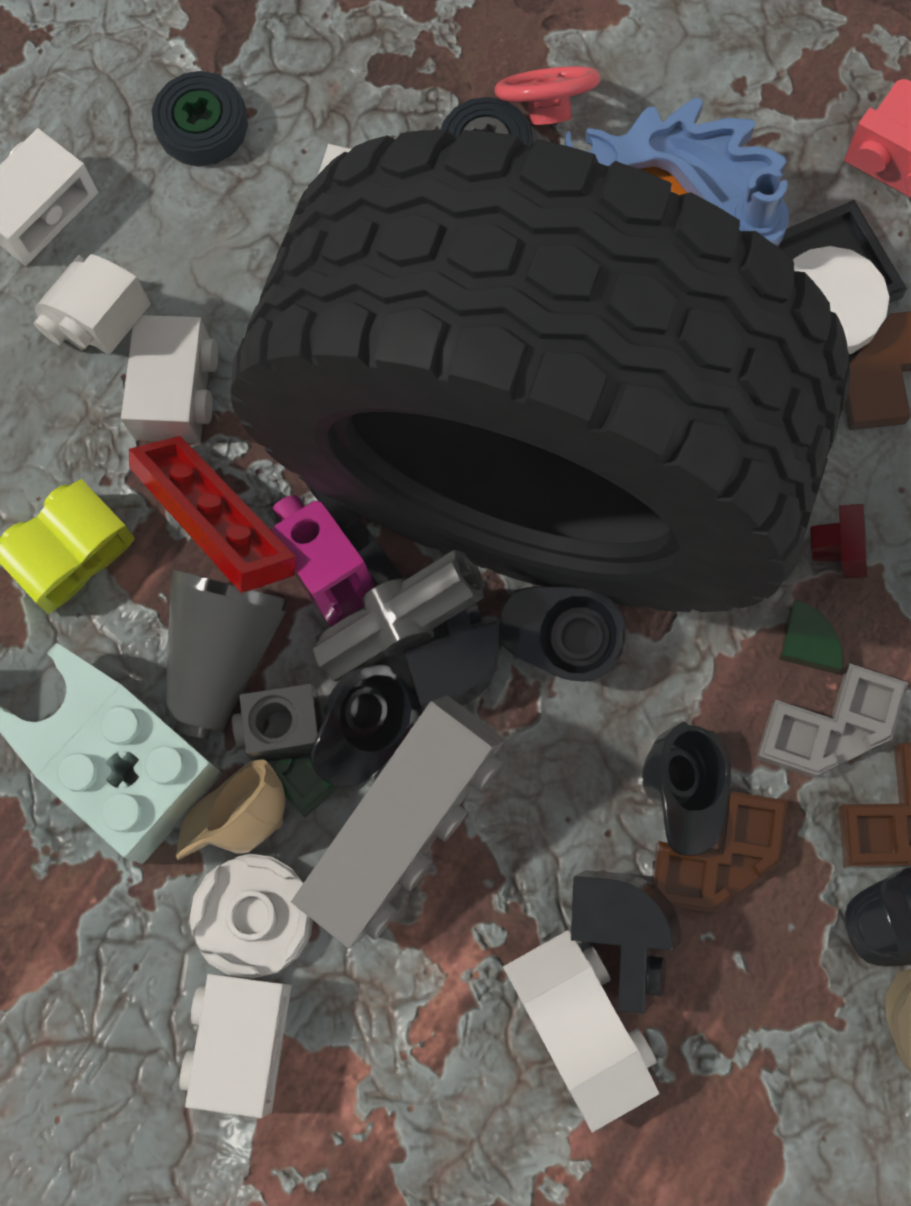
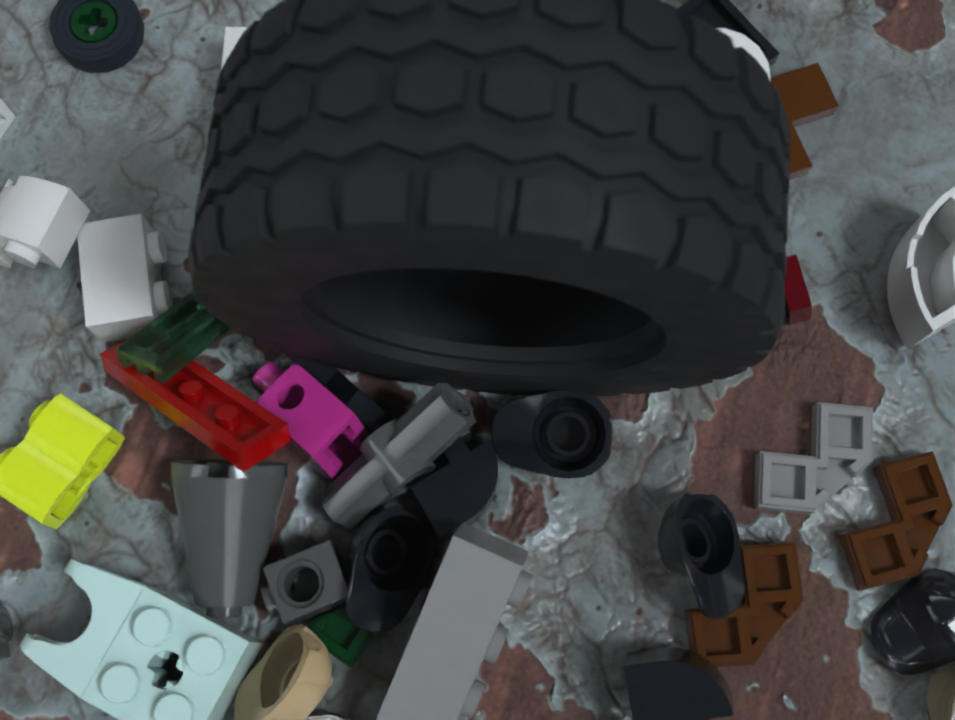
camera: 20 degrees left, 0 degrees up
dark green tile [779,600,842,674] -> none
none -> clear green tile [117,292,233,383]

